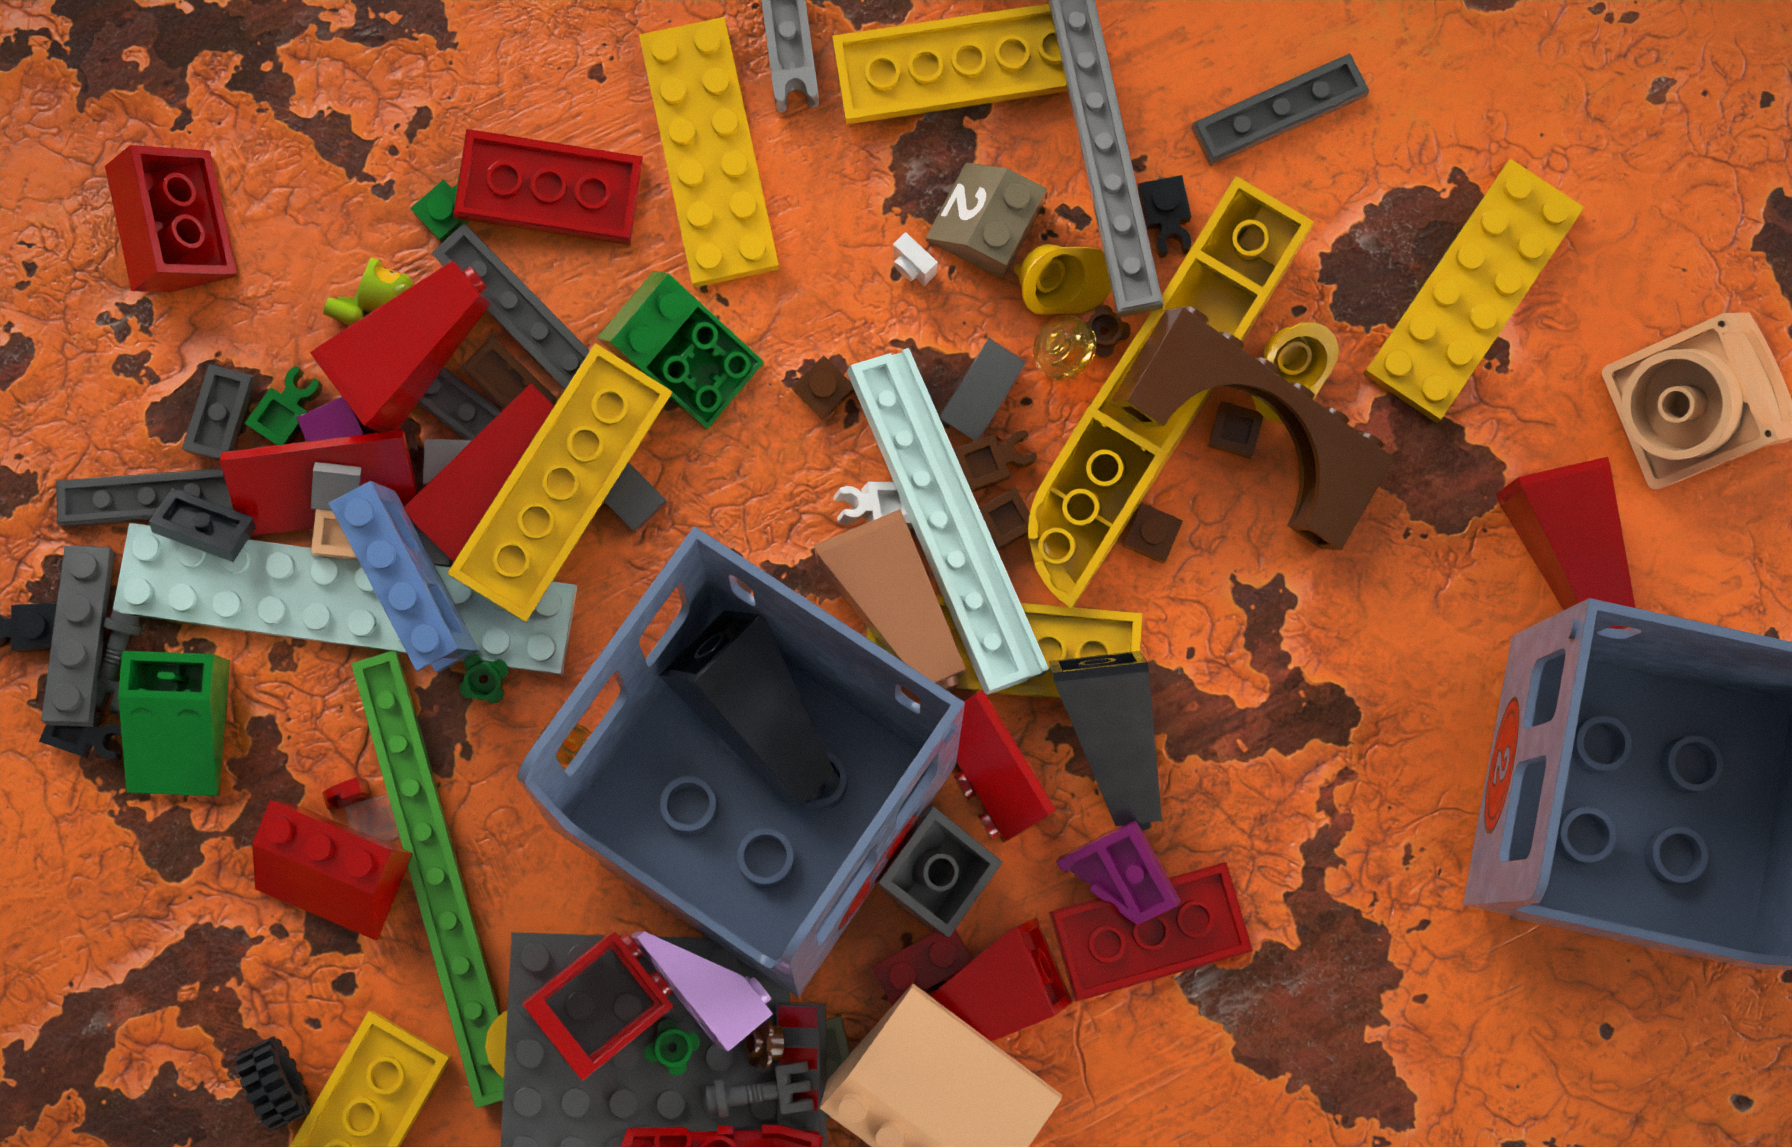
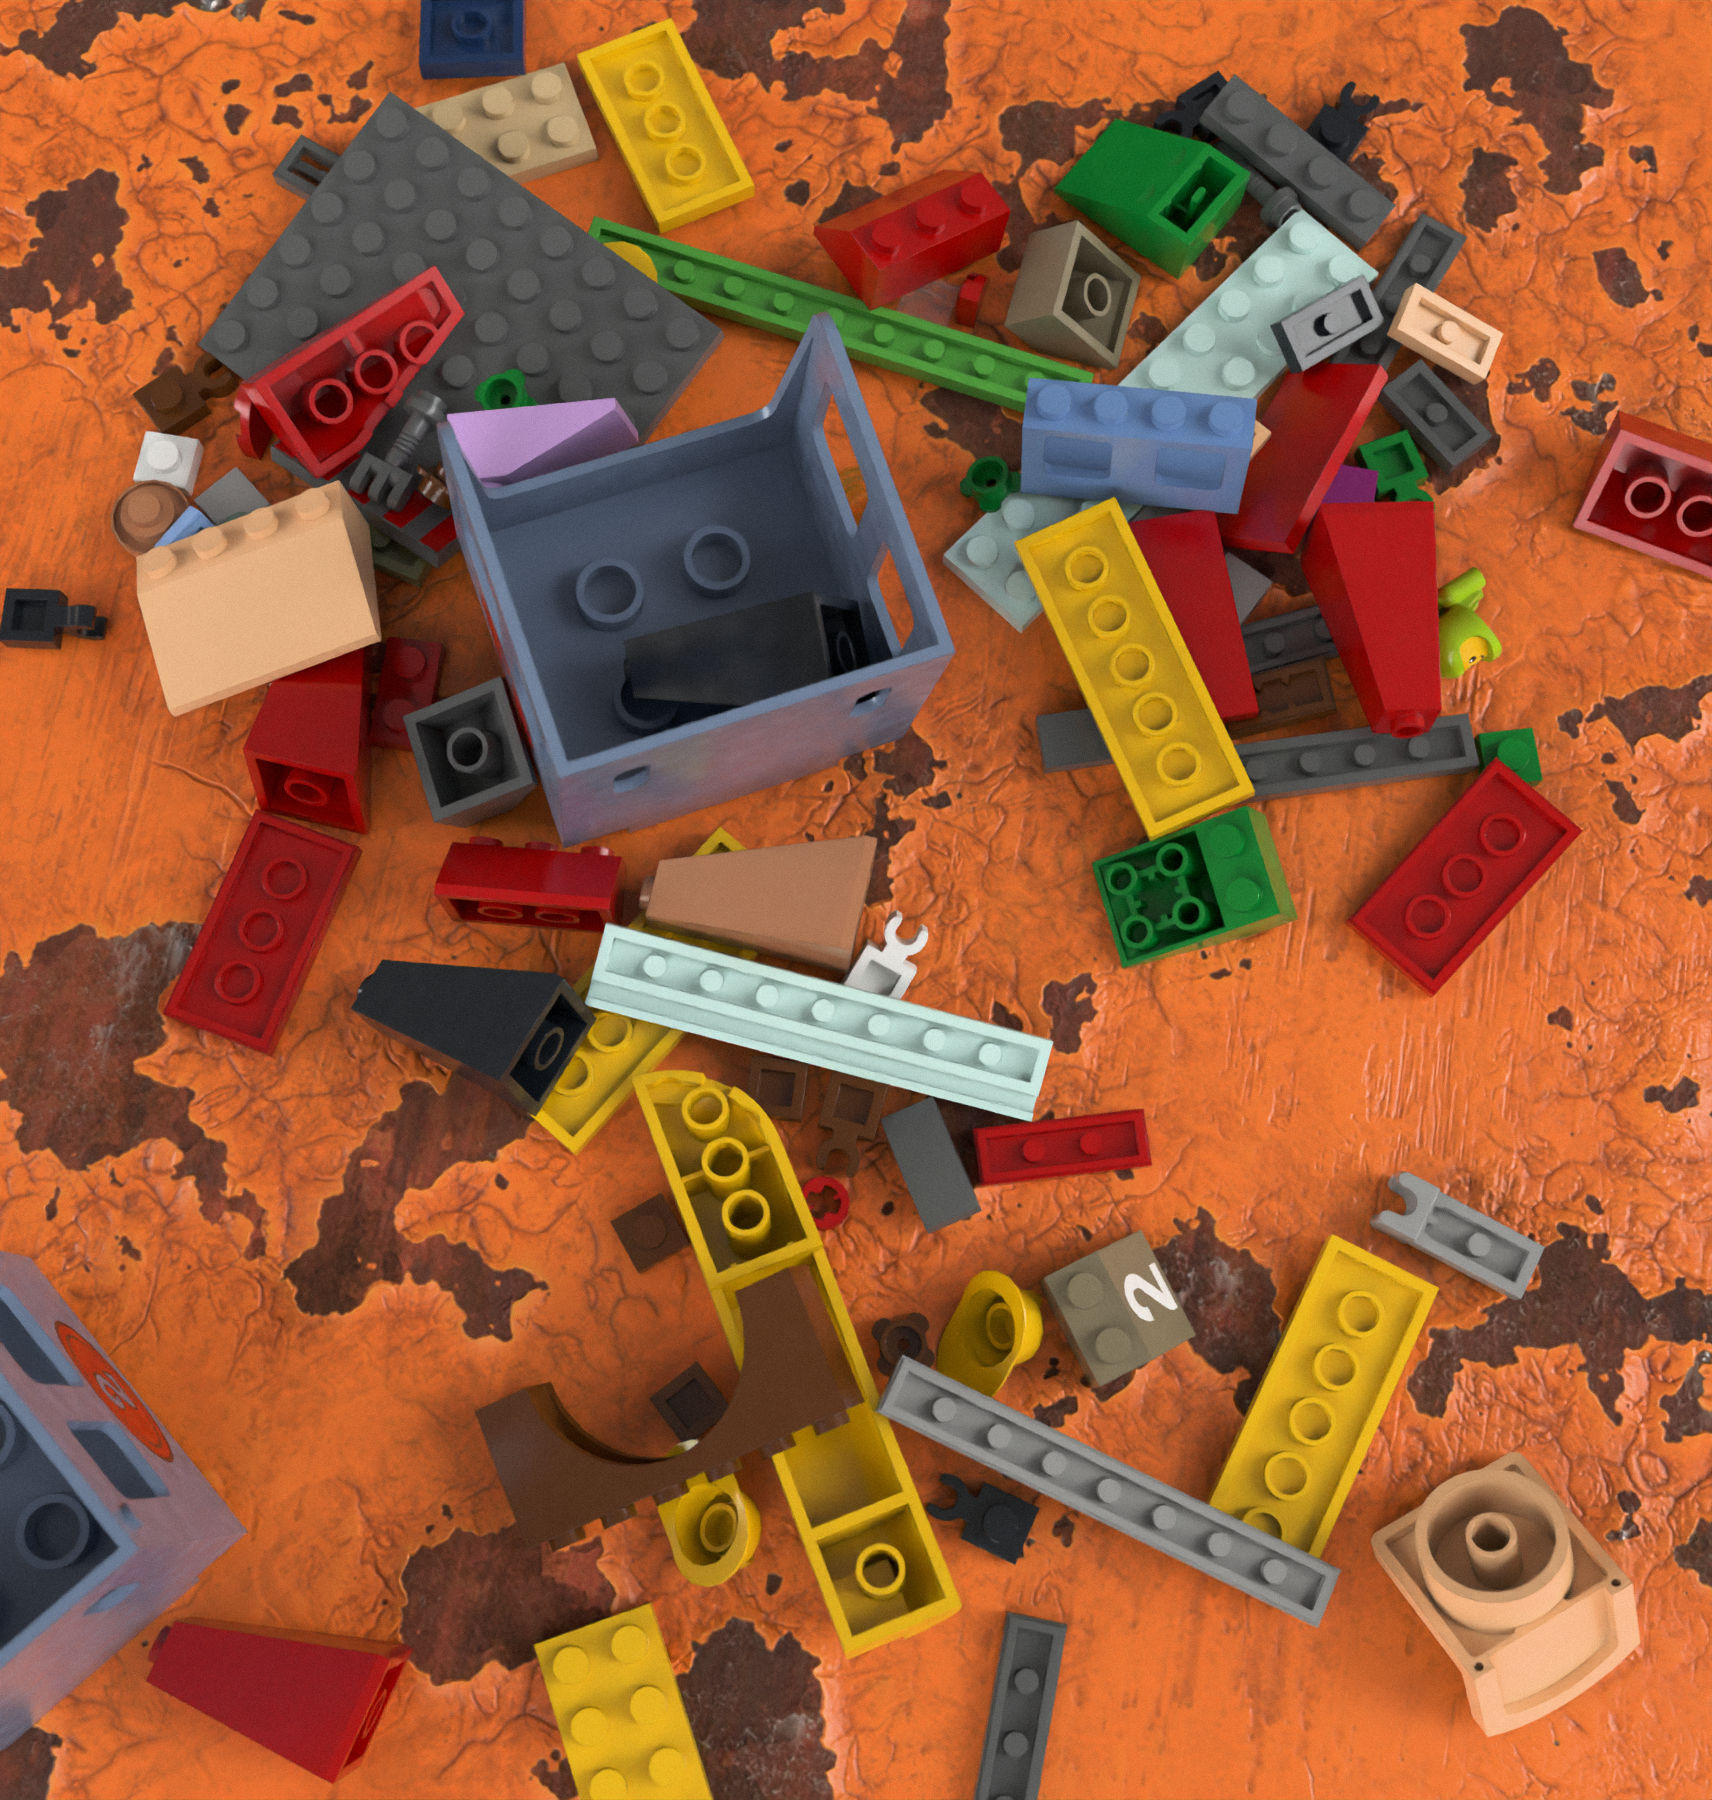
camera: 125 degrees right, 5 degrees down
black tyre [236,1036,310,1131] -> none
light grey tile [311,462,361,511] -> none
red window [521,931,674,1081] -> none
yellow plate [639,17,780,288] -> none
reddish brown plate [792,355,855,420] -> none
white plate [893,232,938,286] -> none
clear yellow plate [1032,314,1096,381] -> none
magenta wing [1056,820,1181,925] -> none
none -> red bush [801,1176,850,1231]
none -> red tile [972,1108,1152,1188]
none -> dark tan slope [1004,220,1141,370]
none -> light nougat plate [1387,283,1503,385]

